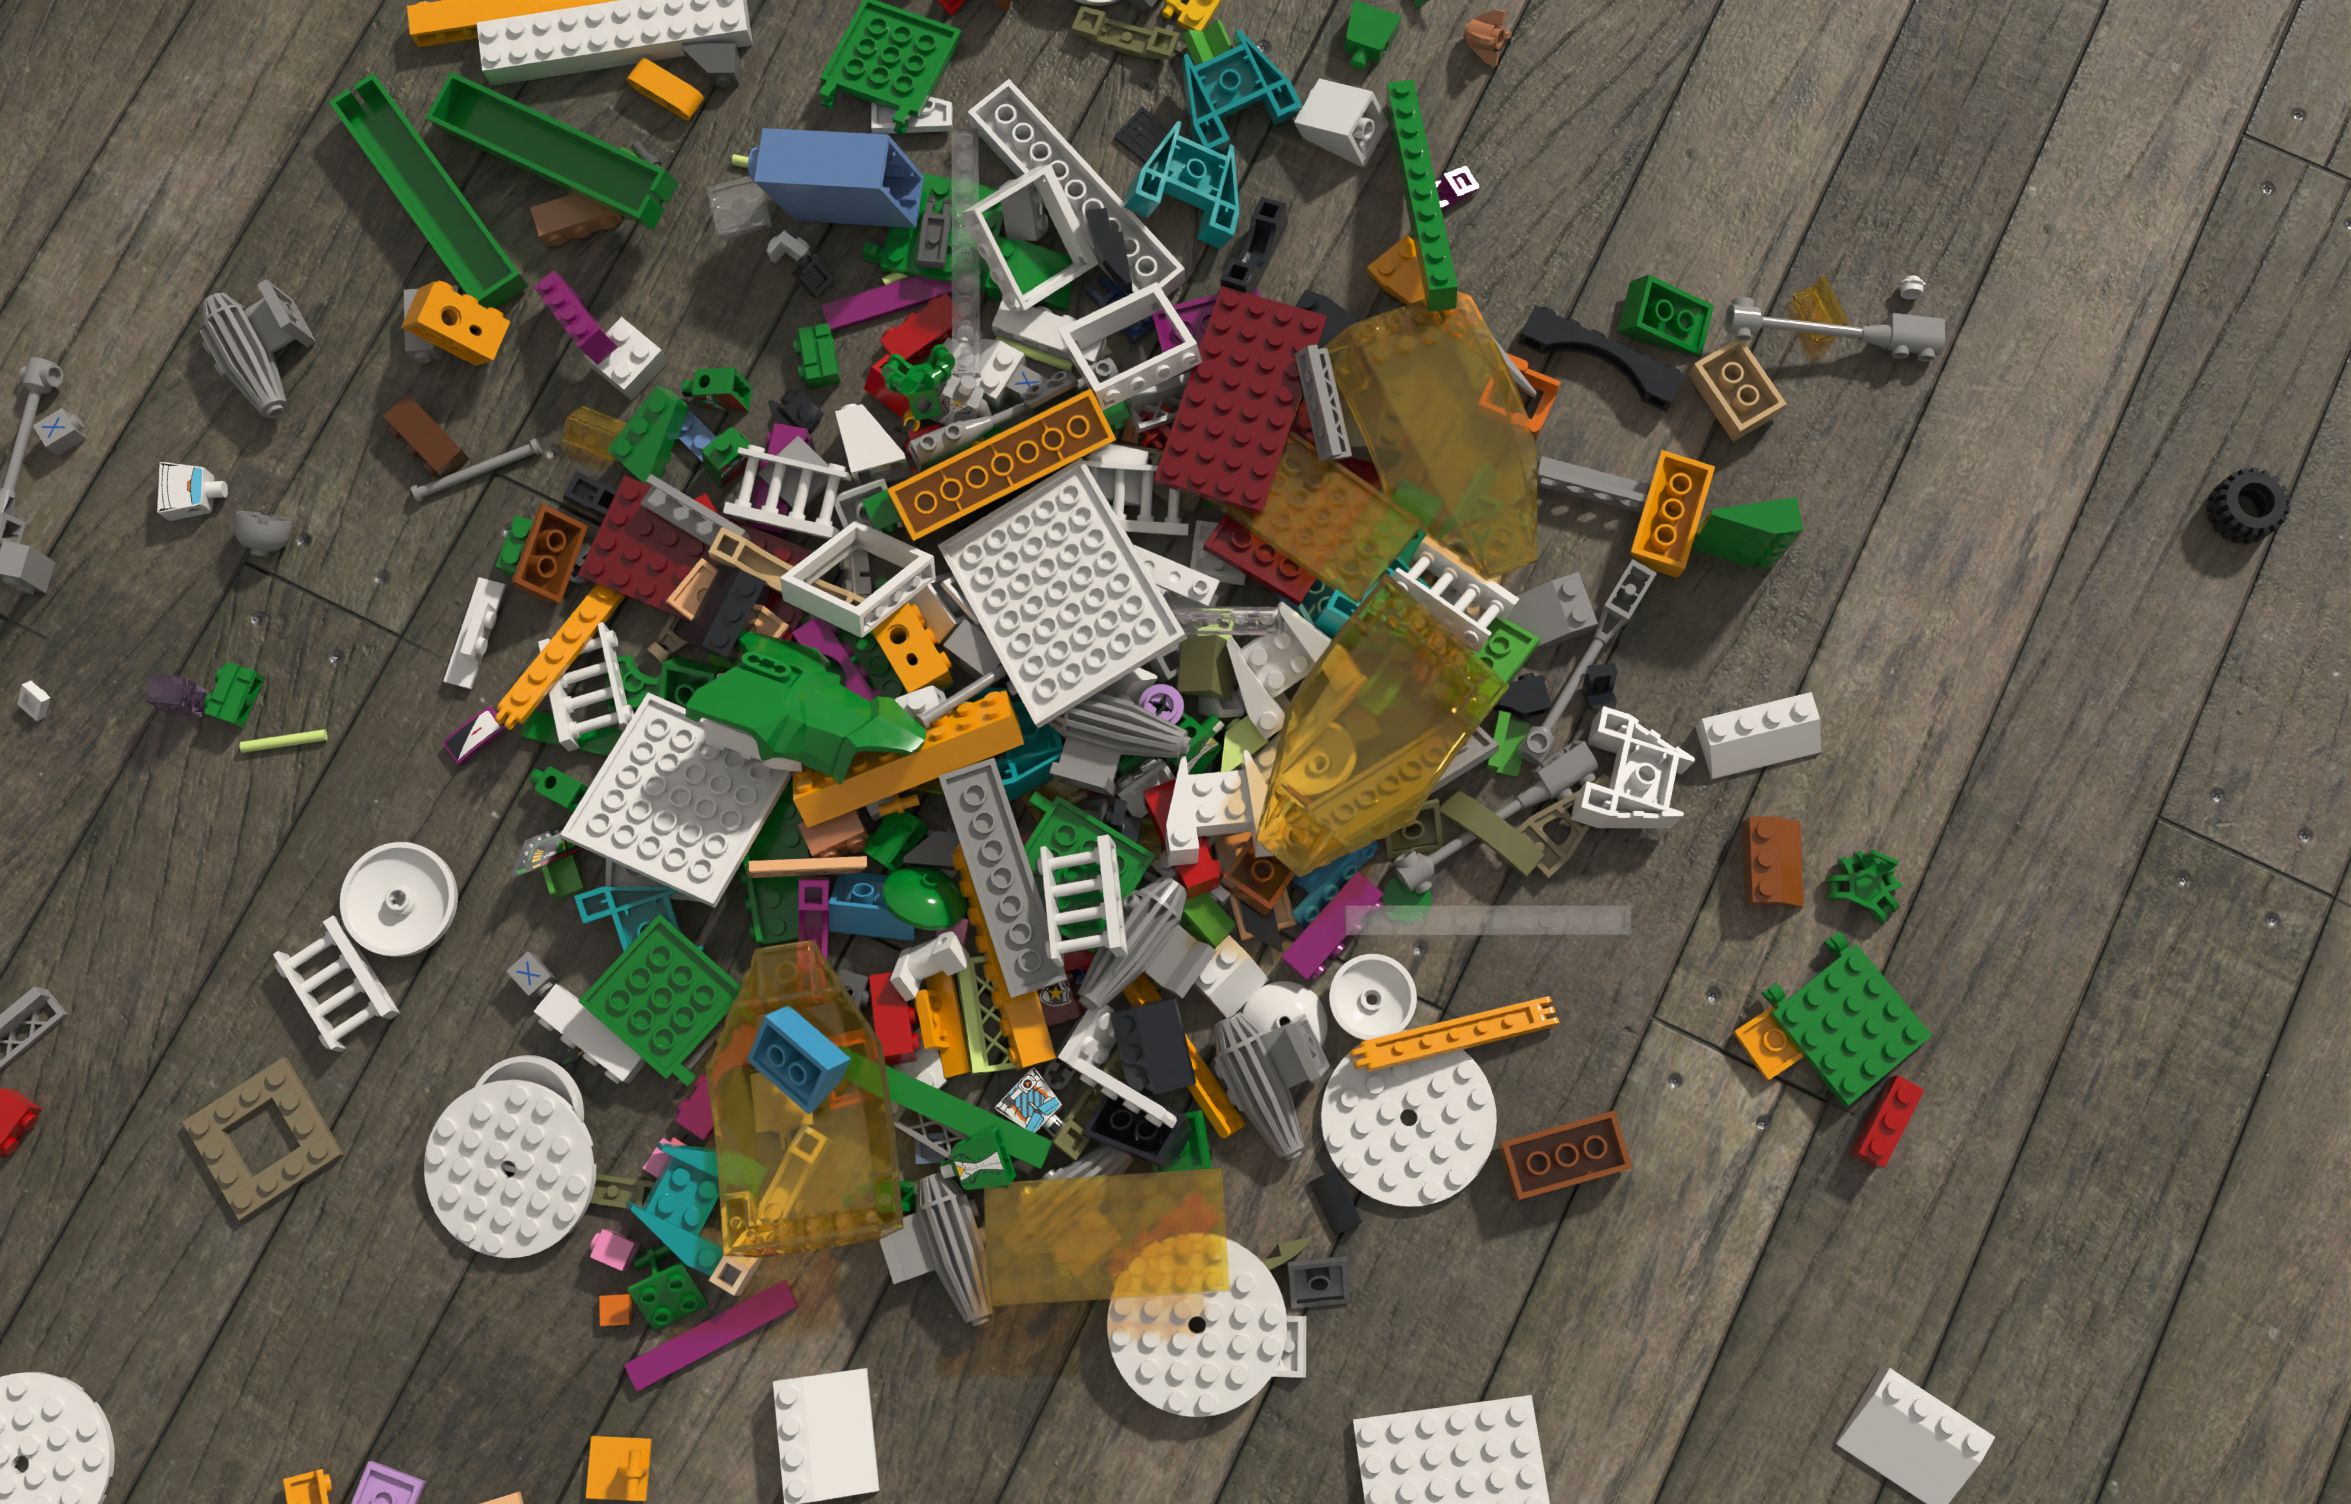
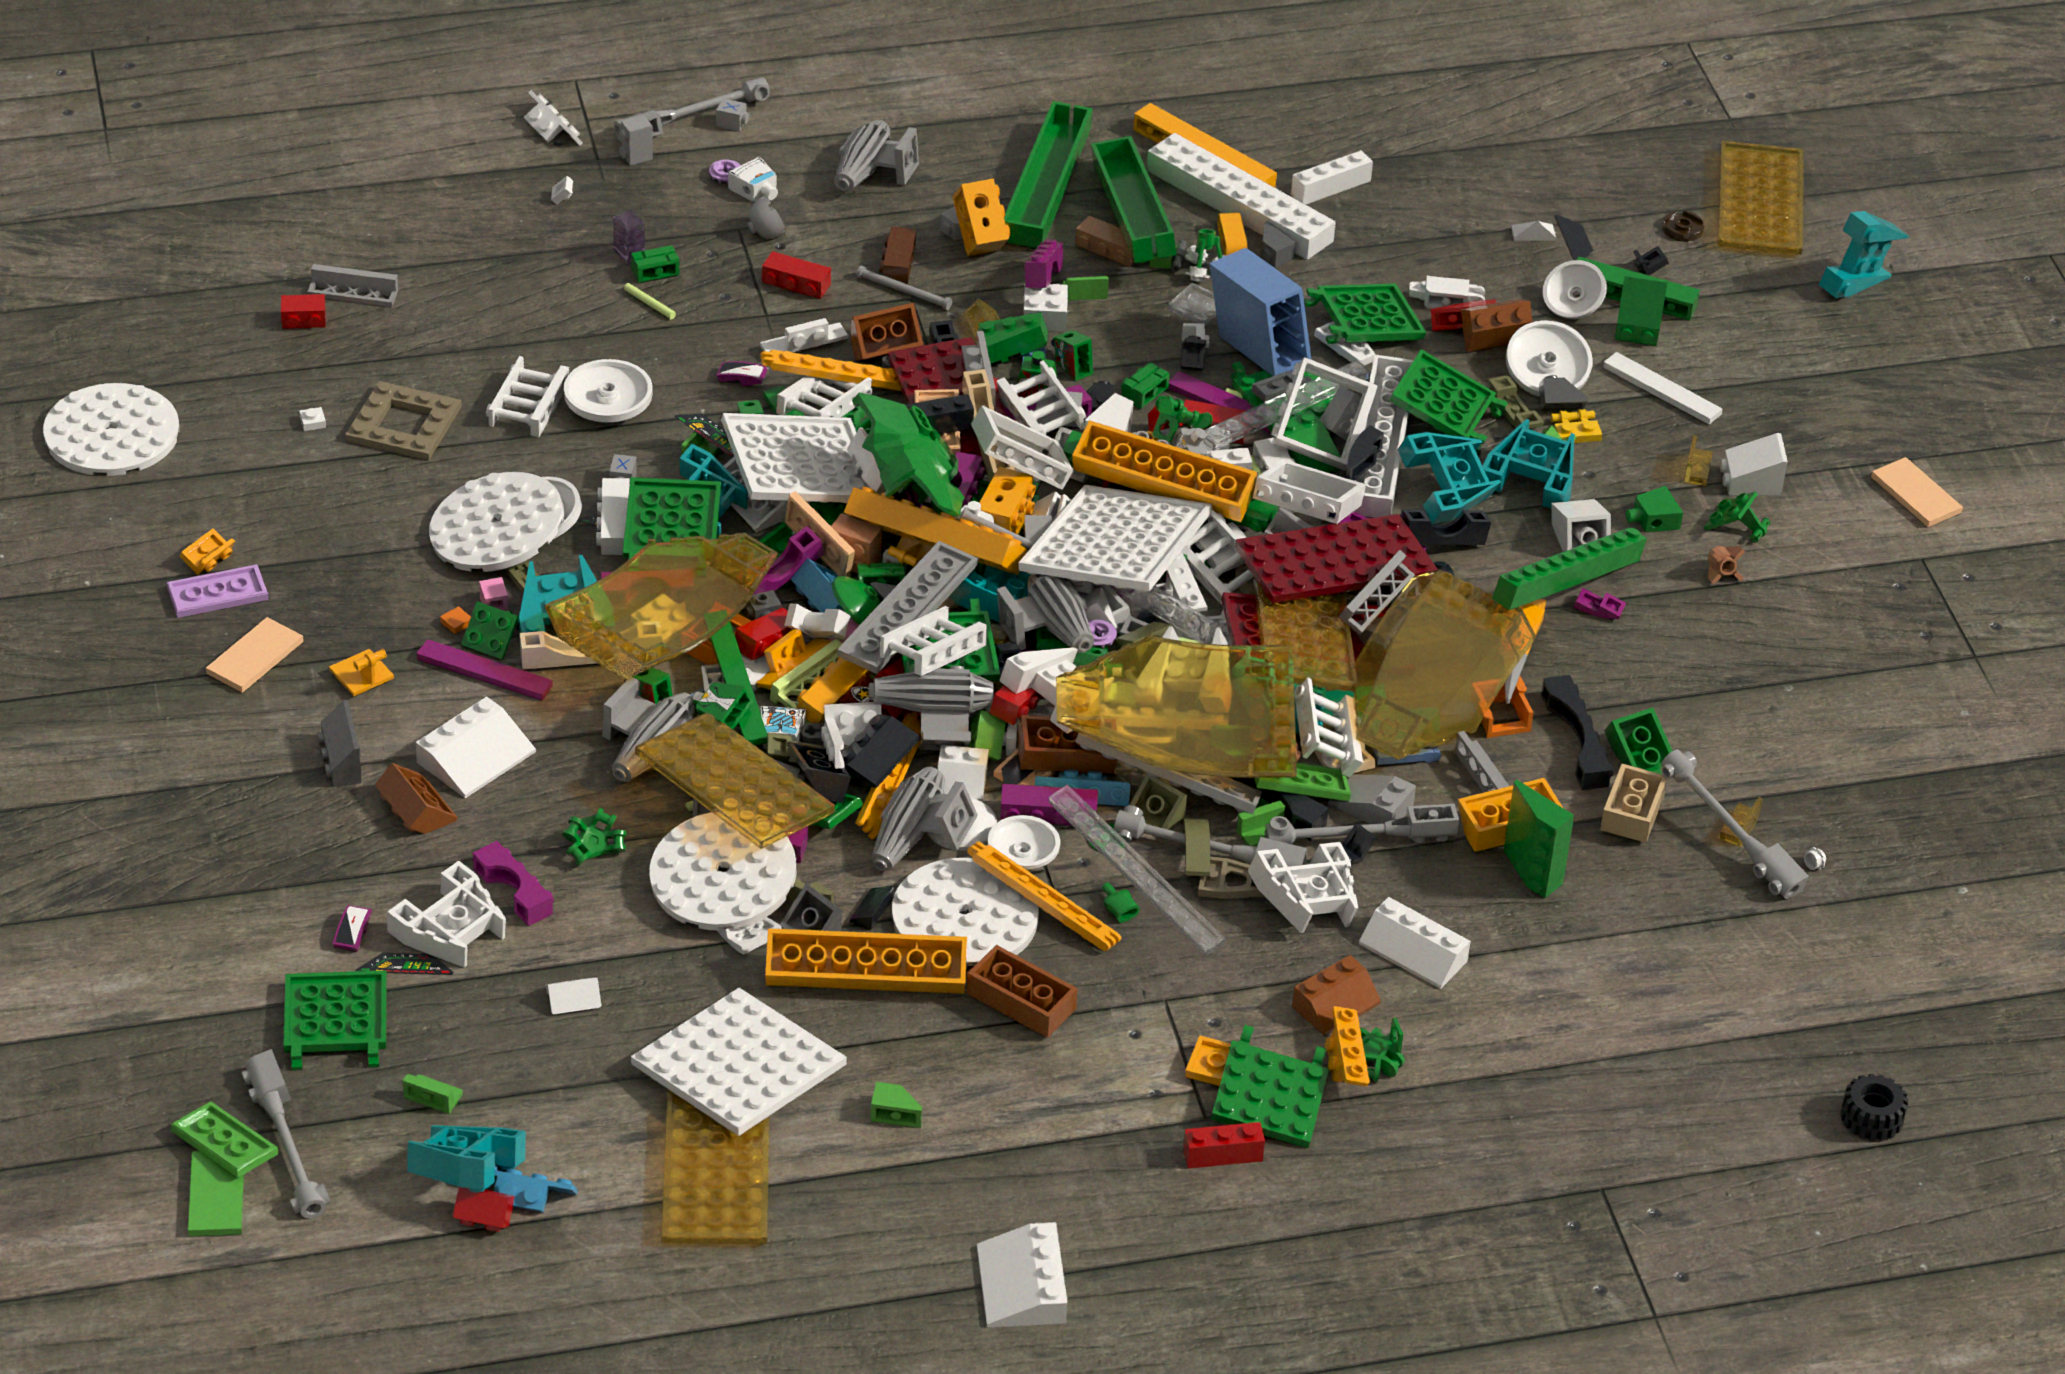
camera: 45 degrees right, 35 degrees down
dark azure slope [747,1005,851,1114] -> none
none -> white plate [299,407,326,431]
none -> green piece [562,807,626,867]
none -> lavender gear [709,160,741,184]
none -> red brick [762,251,831,299]
none -> light orange brick [765,928,967,994]
none -> bright green slope [870,1082,922,1128]
none -> bright green panel [1063,276,1109,301]
none -> green piece [1102,882,1140,923]
none -> plant [1185,229,1226,282]
none -> light orange bracket [1325,1006,1369,1087]
none -> green plate [1389,349,1508,454]

